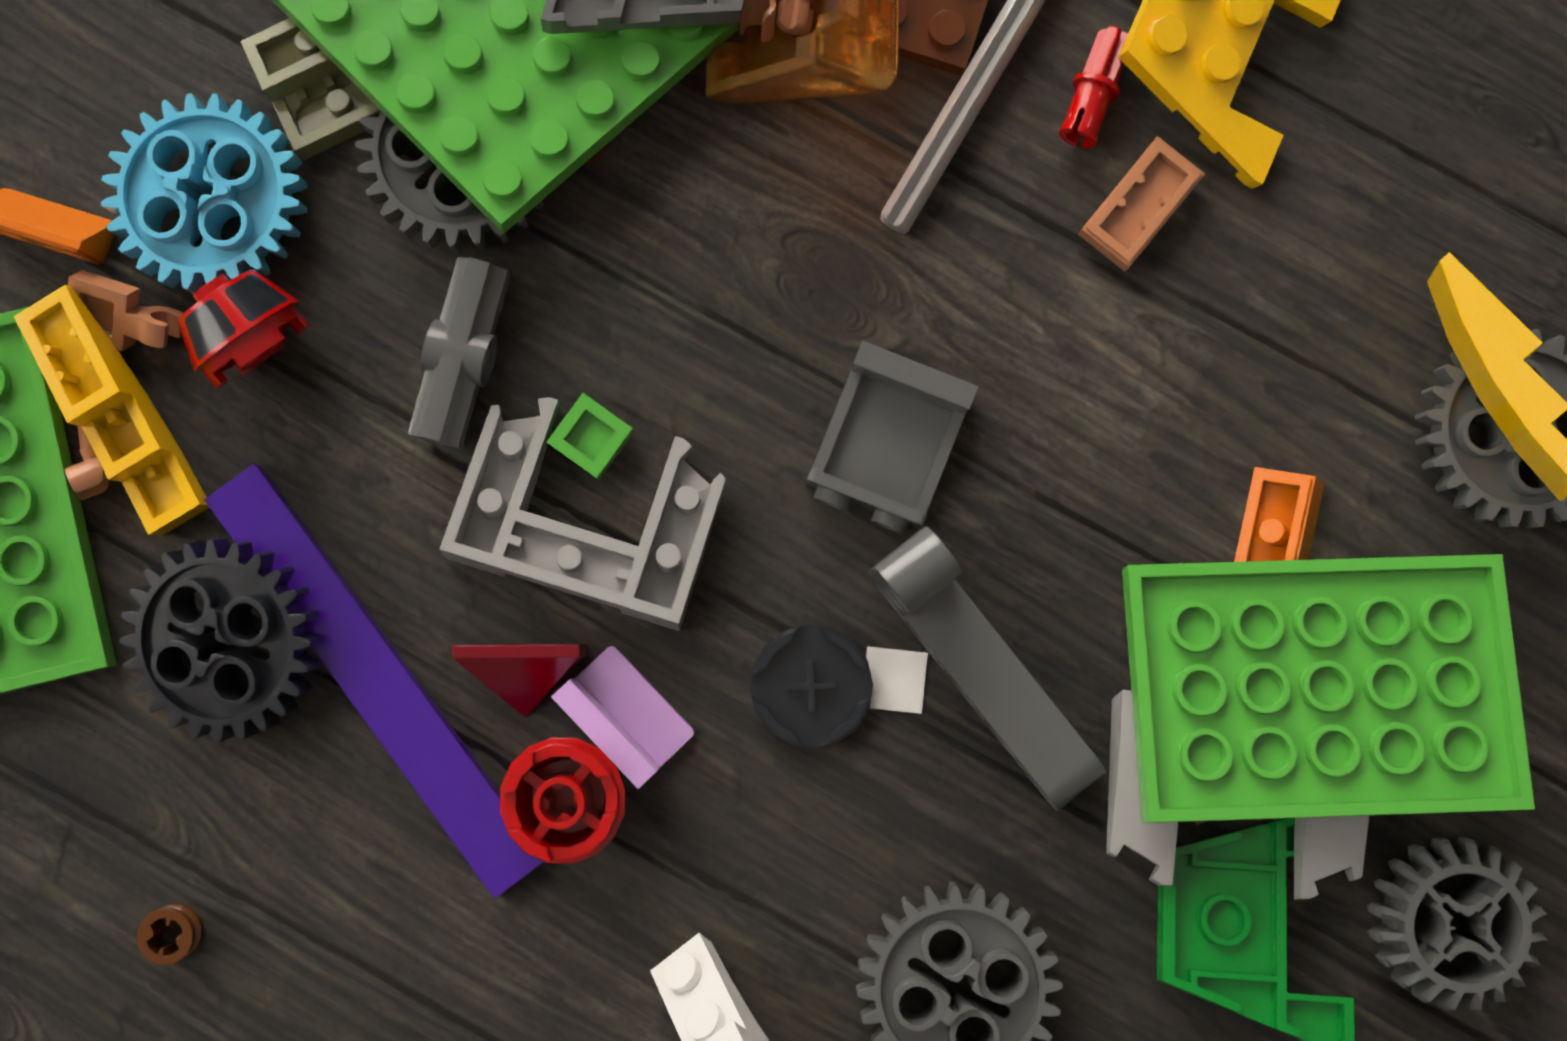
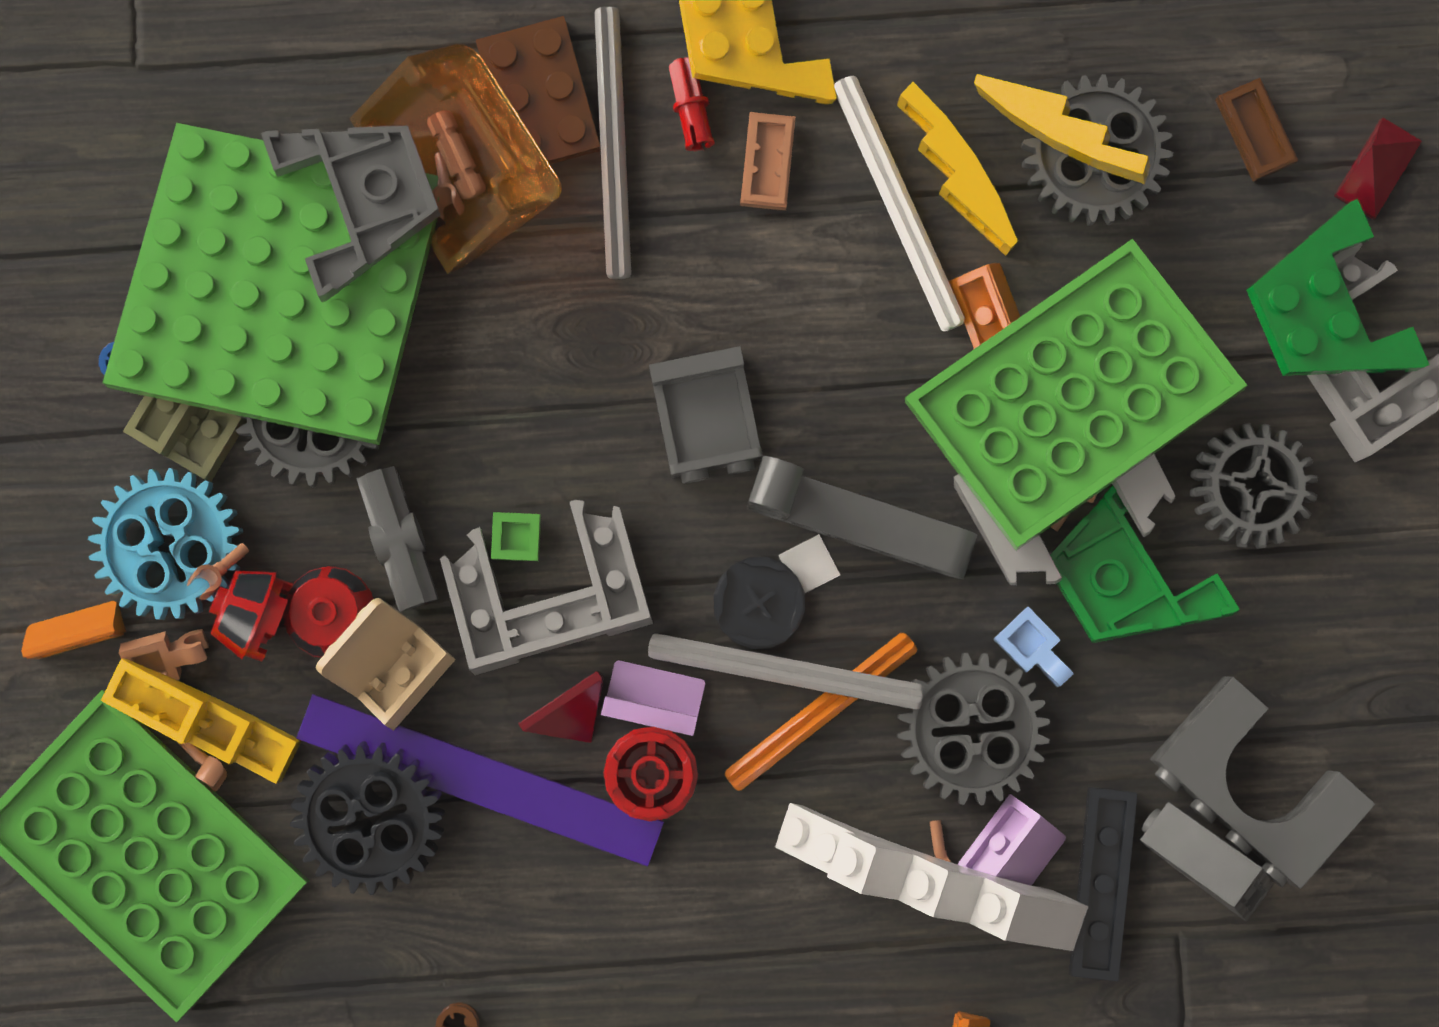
camera: 35 degrees left, 0 degrees up
none -> nougat hand [187,543,249,600]
none -> red cone [283,566,373,658]
none -> tan bracket [316,598,456,731]
none -> light grey axle [648,634,924,709]
none -> orange axle [725,633,918,791]
none -> white axle [834,76,965,331]
none -> yellow slope [897,82,1018,256]
none -> light blue plate [993,607,1074,687]

